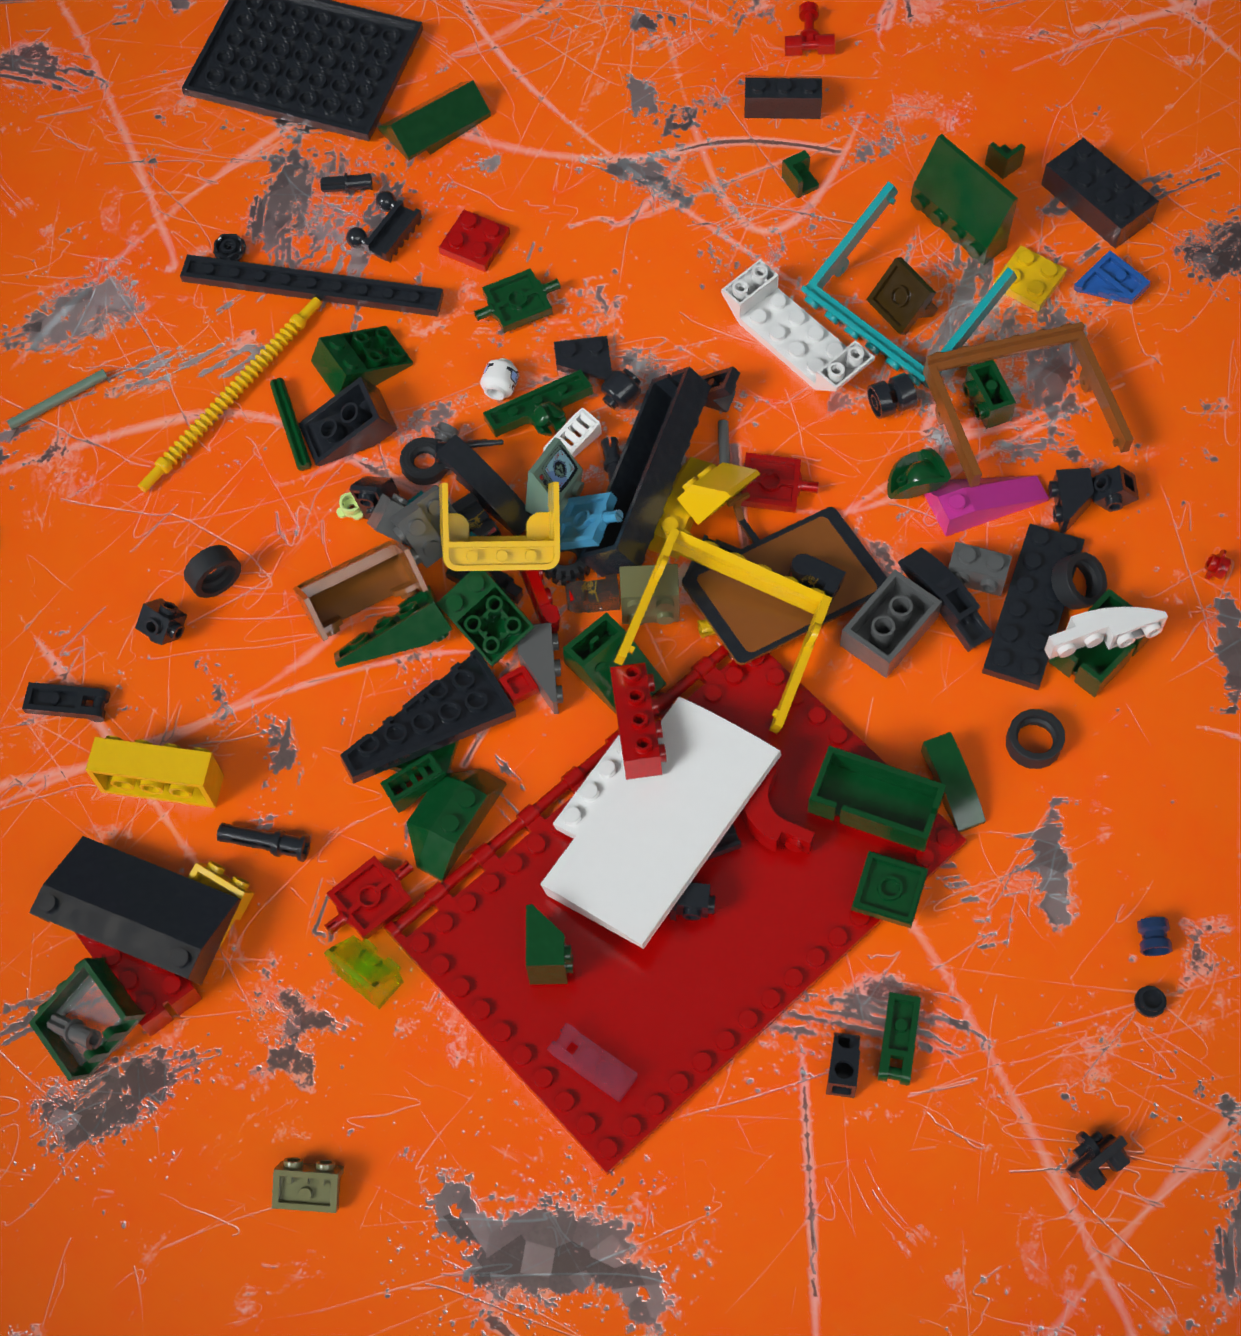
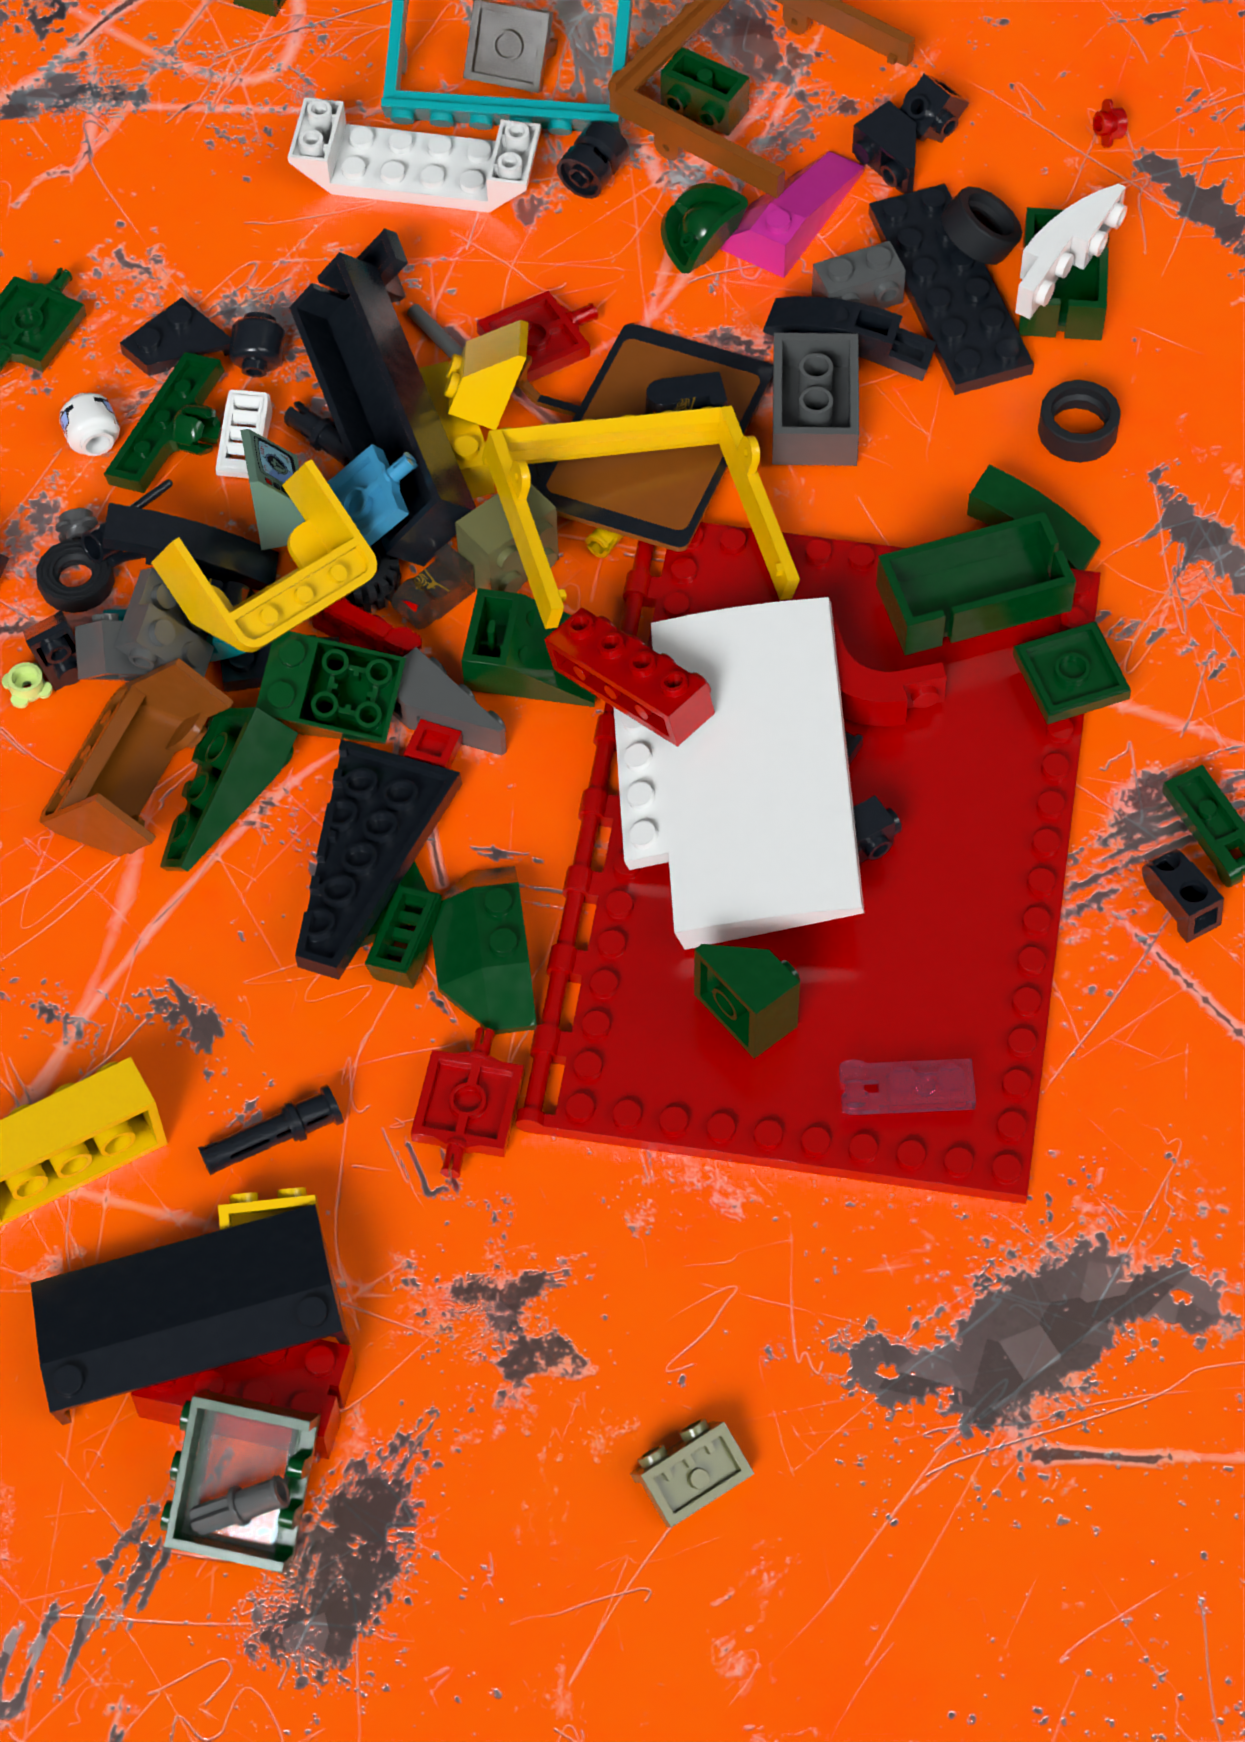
camera: 40 degrees left, 5 degrees down
clear neon green slope [324,935,404,1010] -> none

